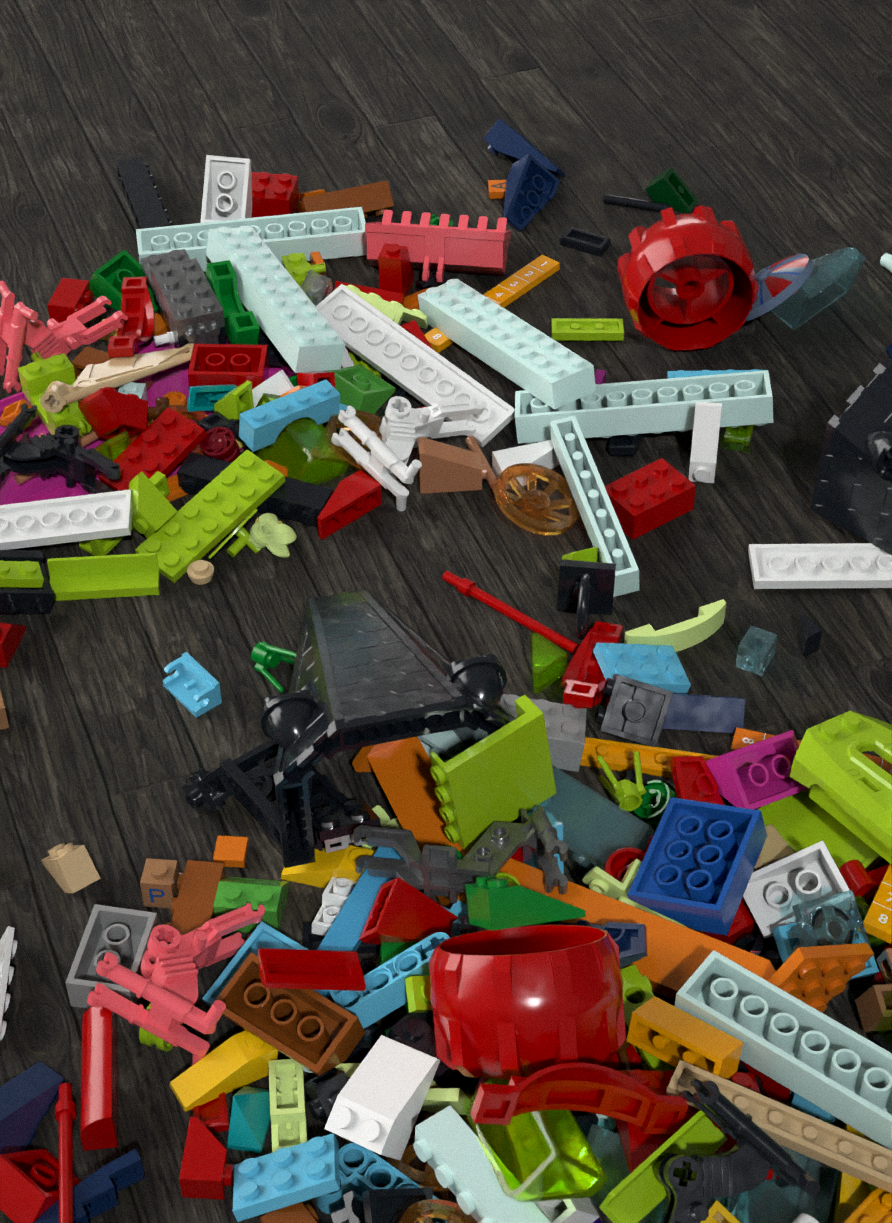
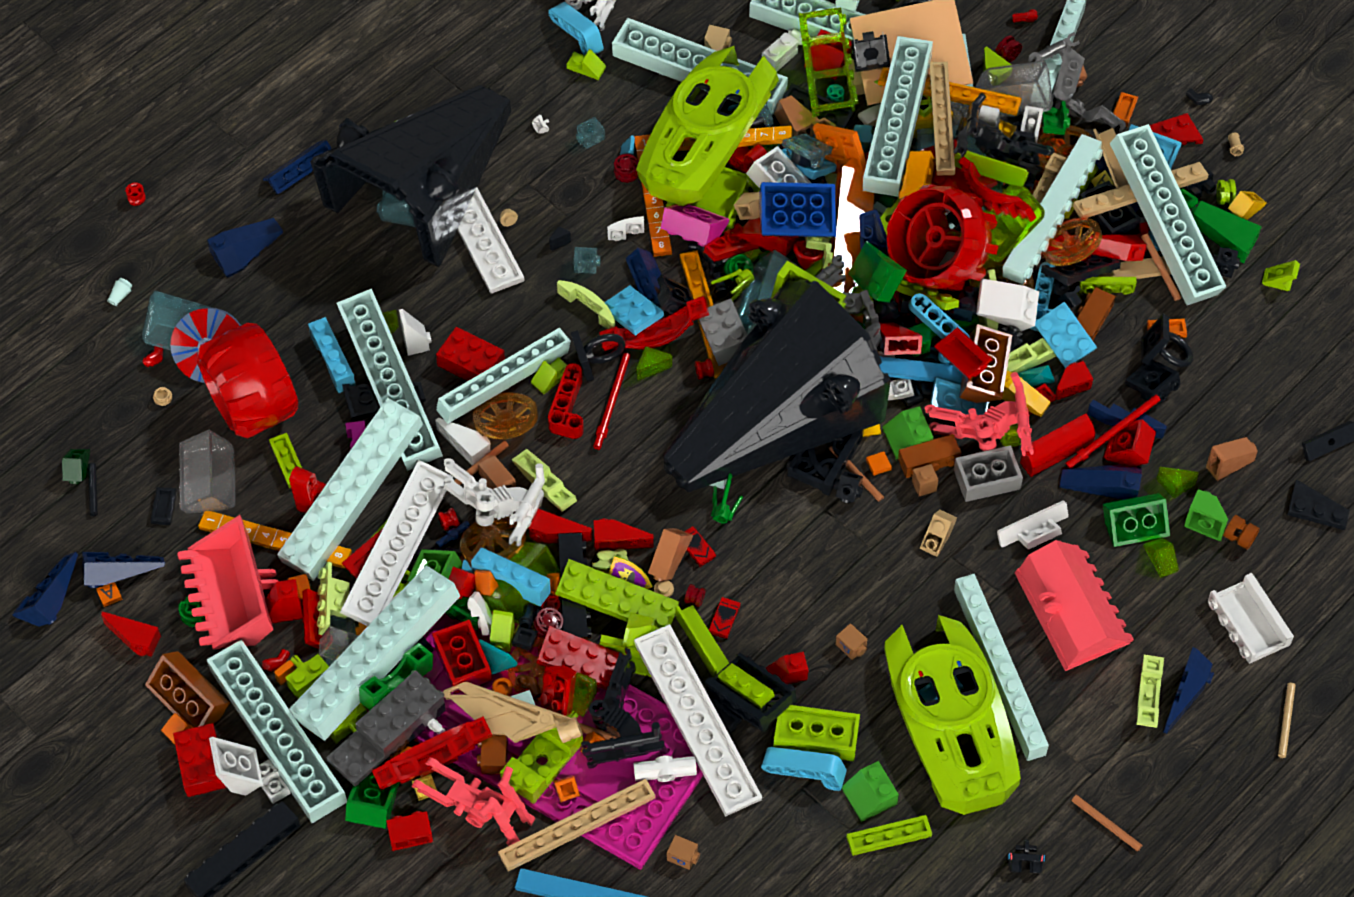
camera: 115 degrees left, 15 degrees up
medium azure hinge [163,652,222,718] -> none
none -> red slope [101,611,161,657]
none -> clear windscreen [179,430,236,514]
none -> red arm [262,649,290,671]
none -> red beam [289,466,326,514]
none -> tan plate [500,209,518,226]
none -> yellowish green slope [512,449,577,512]
none -> red beam [548,363,584,439]
none -> red slope [594,518,654,550]
none -> white slope [607,216,644,241]
none -> nougat slope [648,528,693,582]
none -> red tile [684,526,716,567]
none -> dark red wheel [684,584,706,607]
none -> red tile [709,597,741,639]
none -> nougat bar [829,446,884,502]

